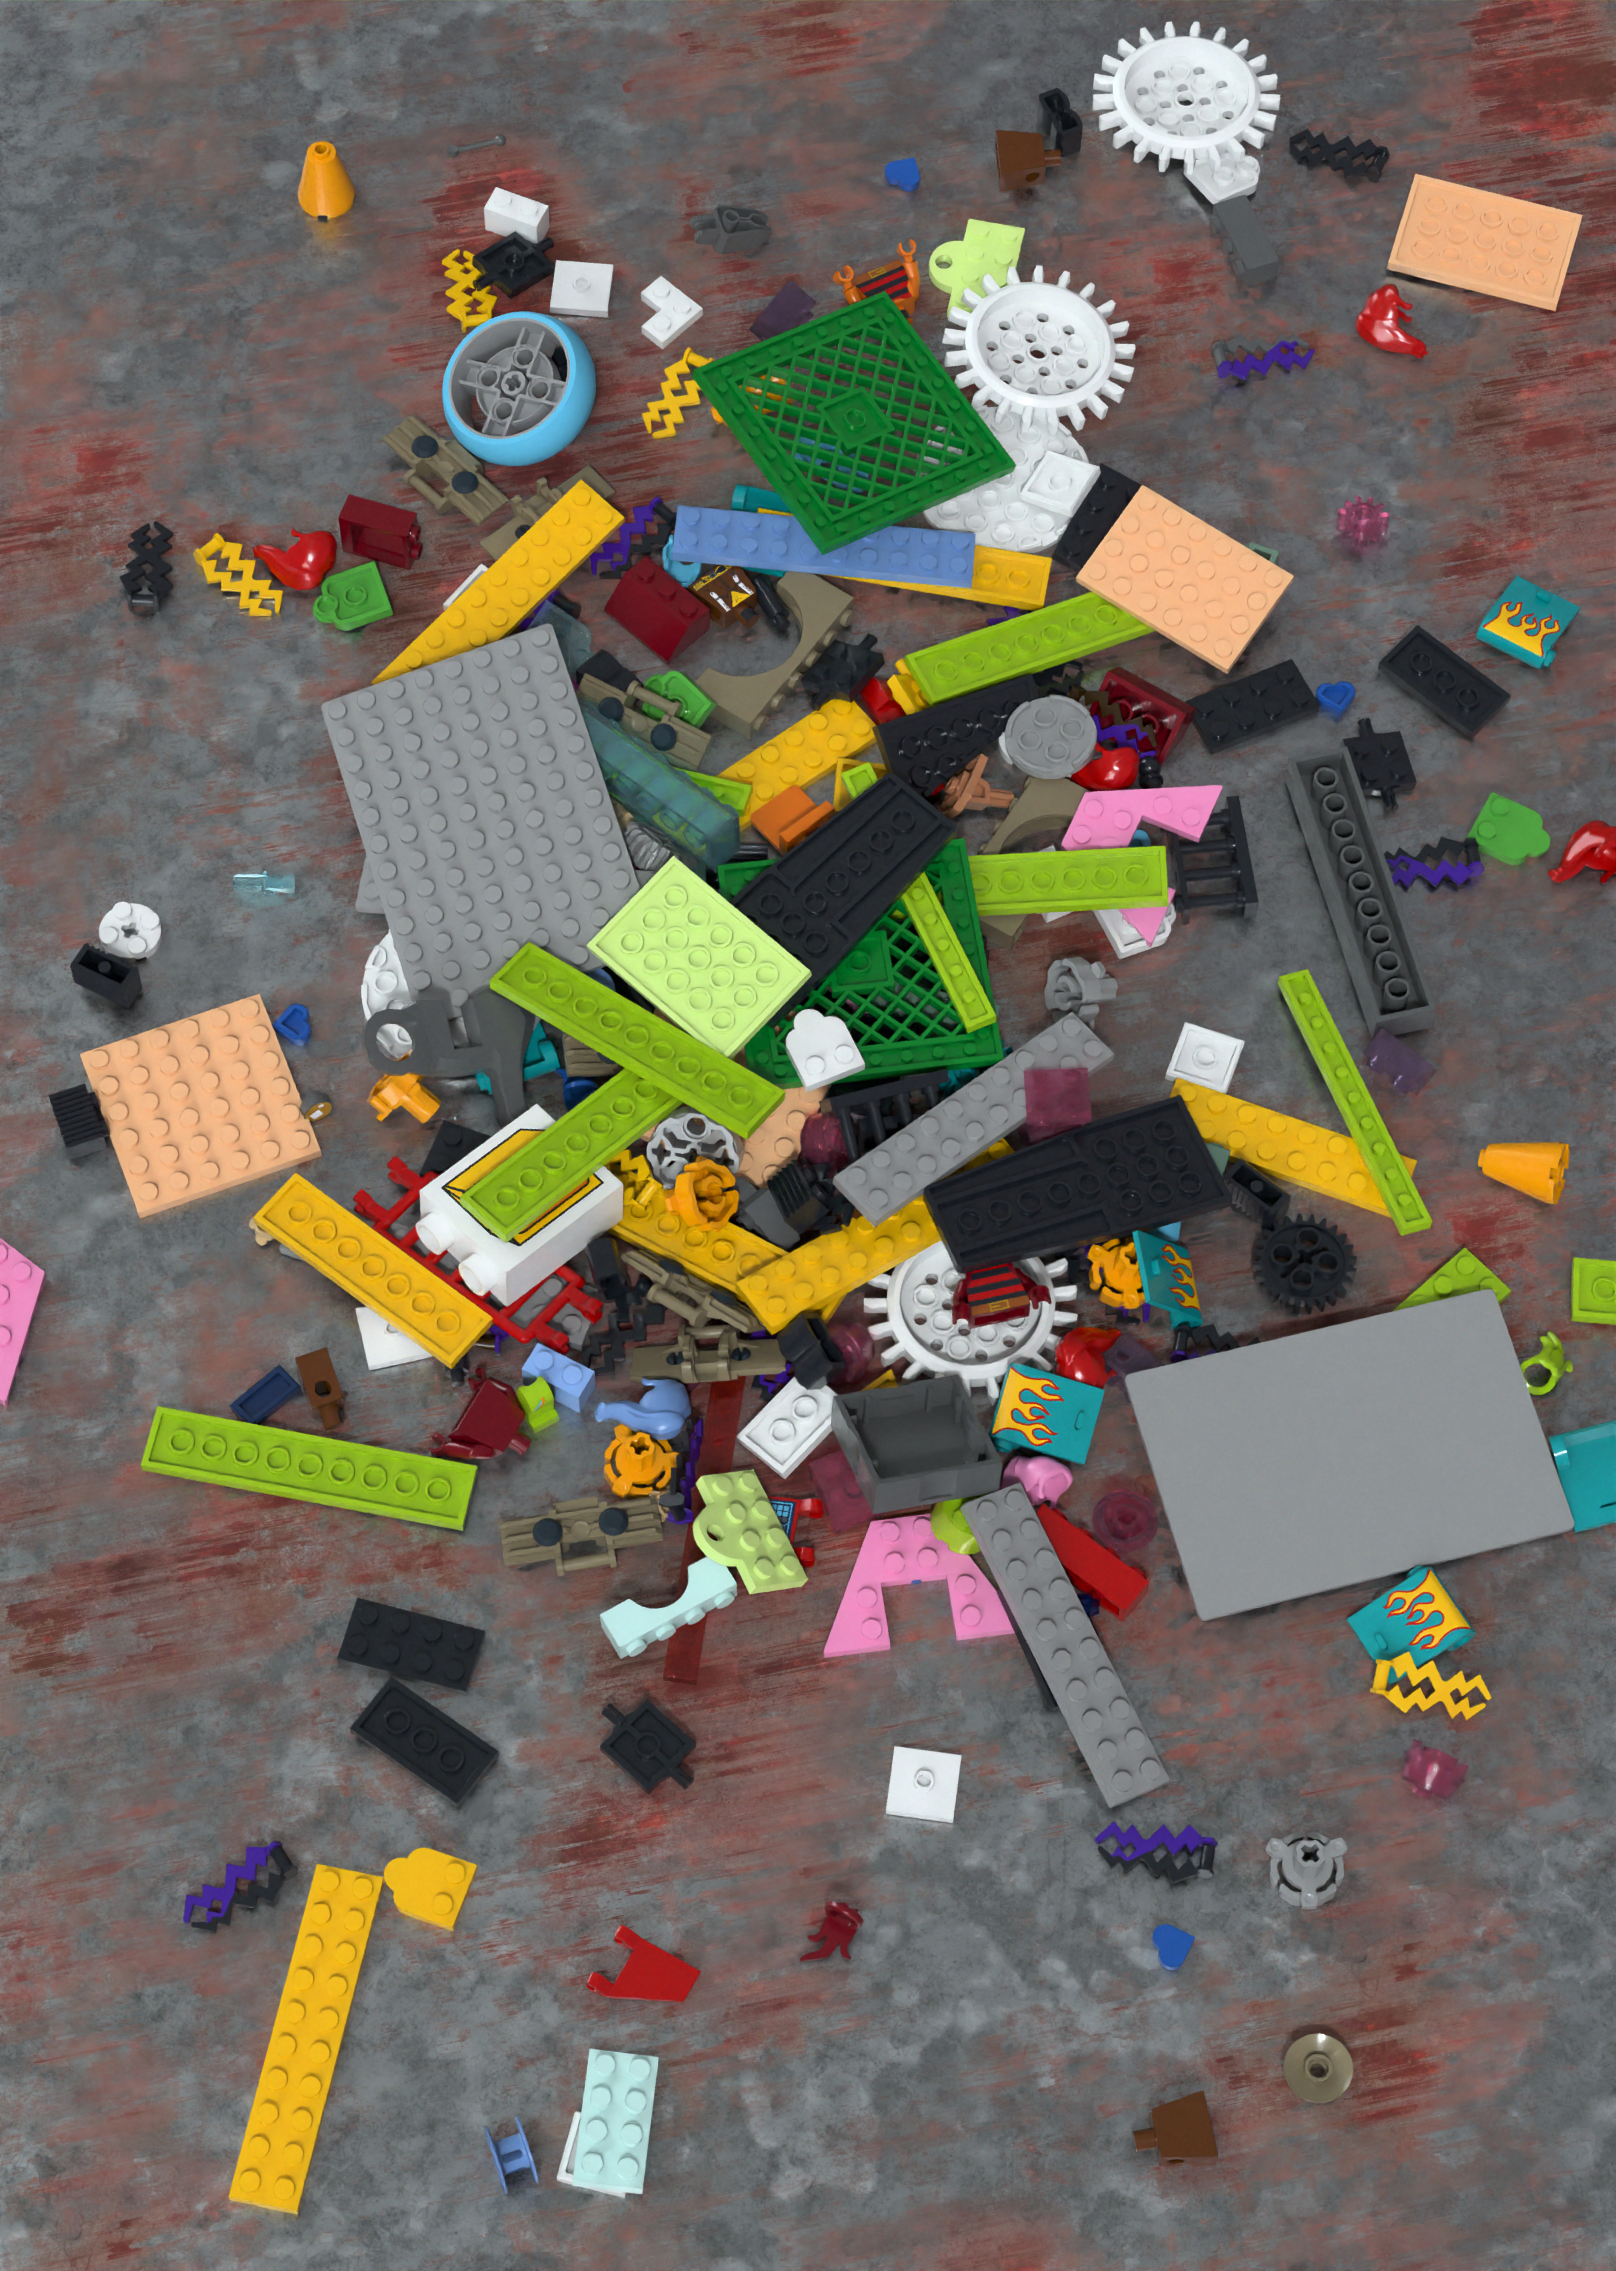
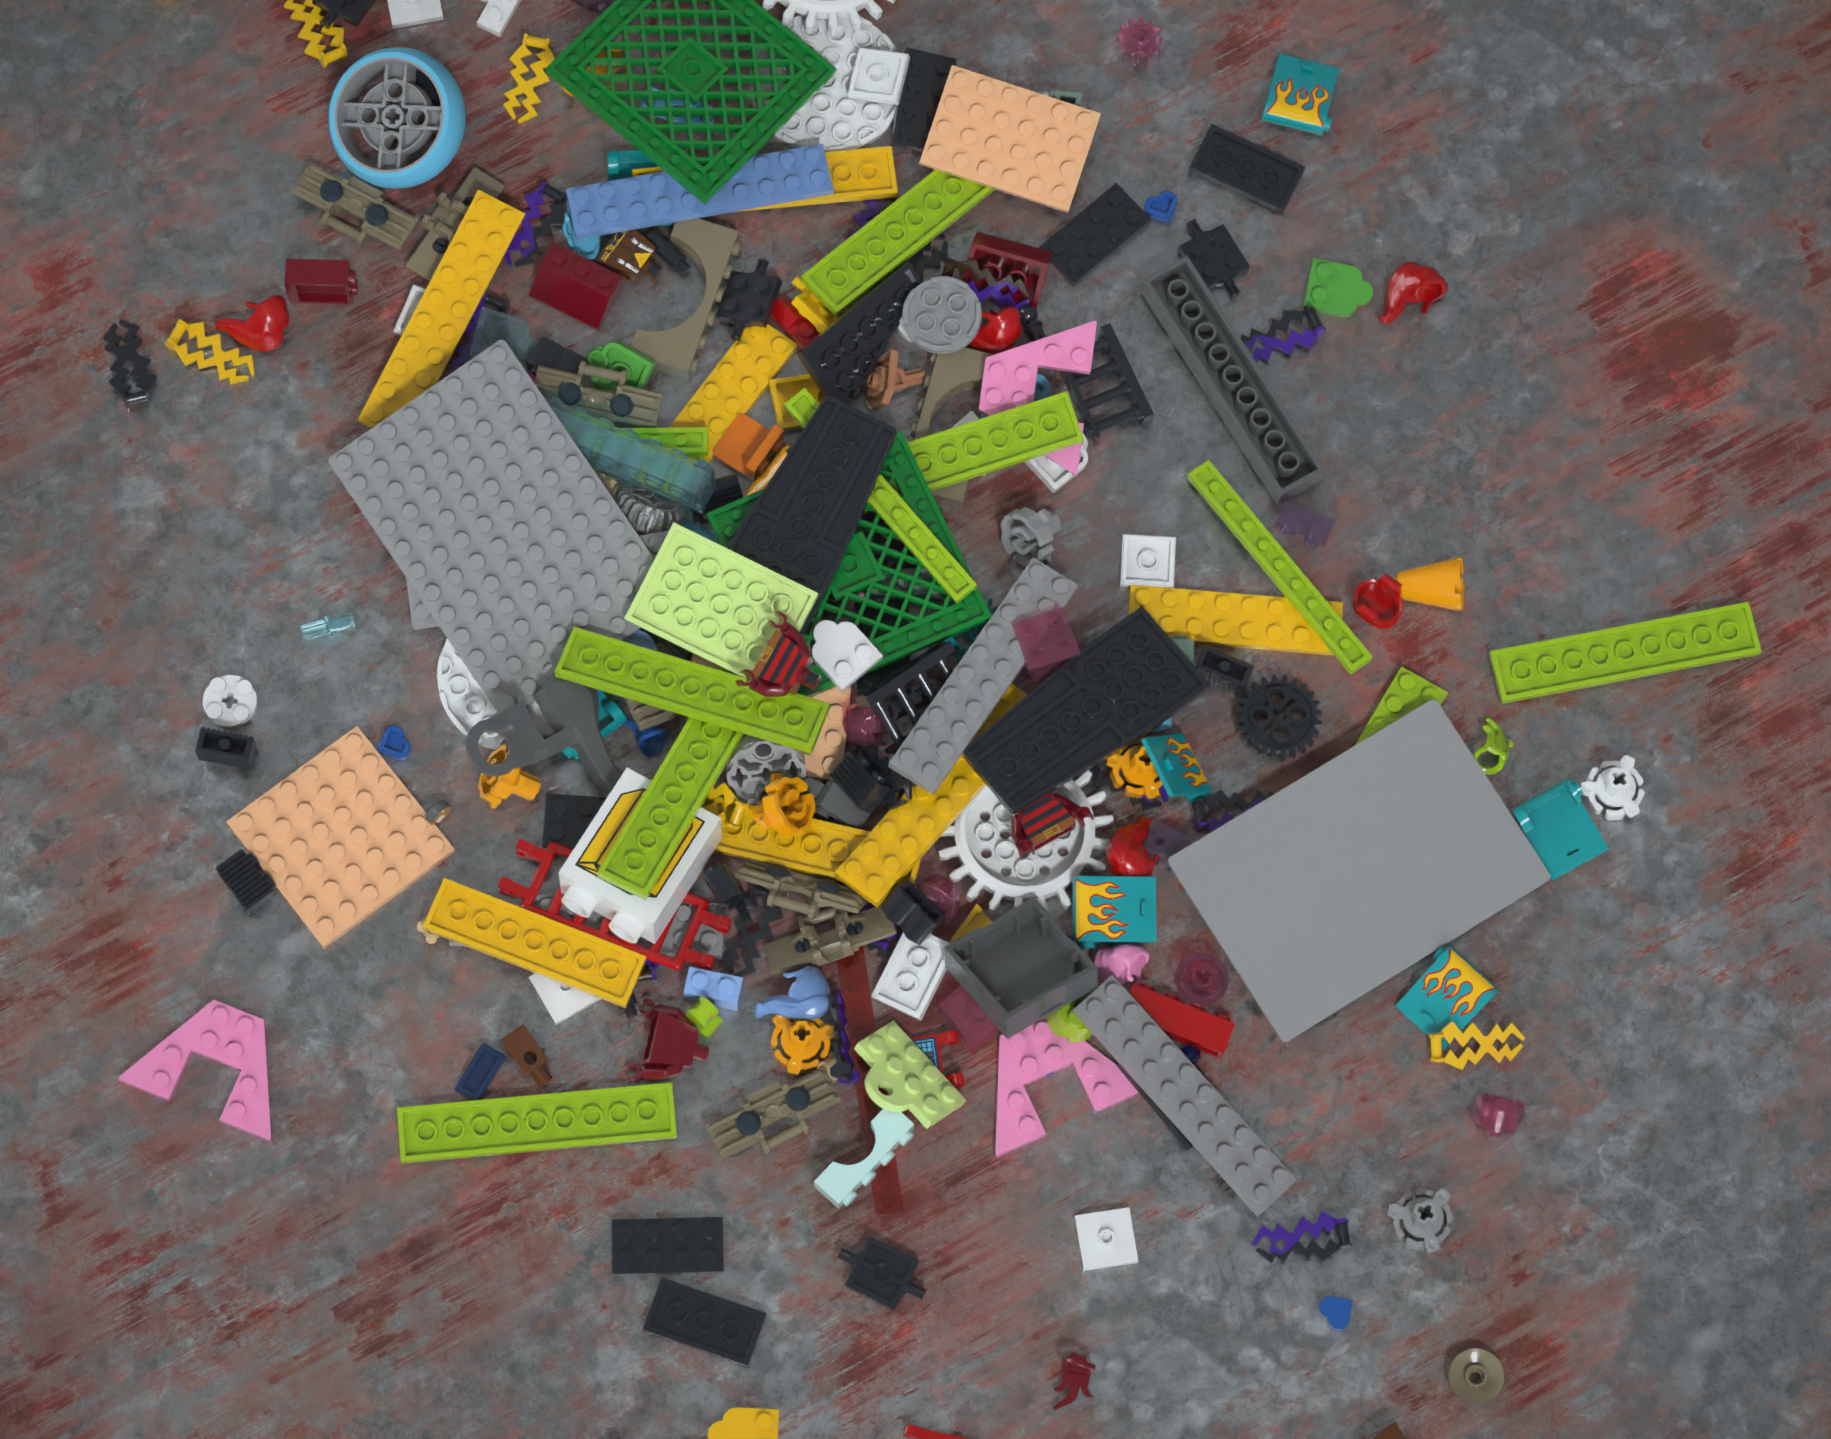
camera: 20 degrees left, 10 degrees up
bright green plate [313,561,394,631] -> none
none -> torso [736,611,821,698]
none -> red piece [1353,574,1403,629]

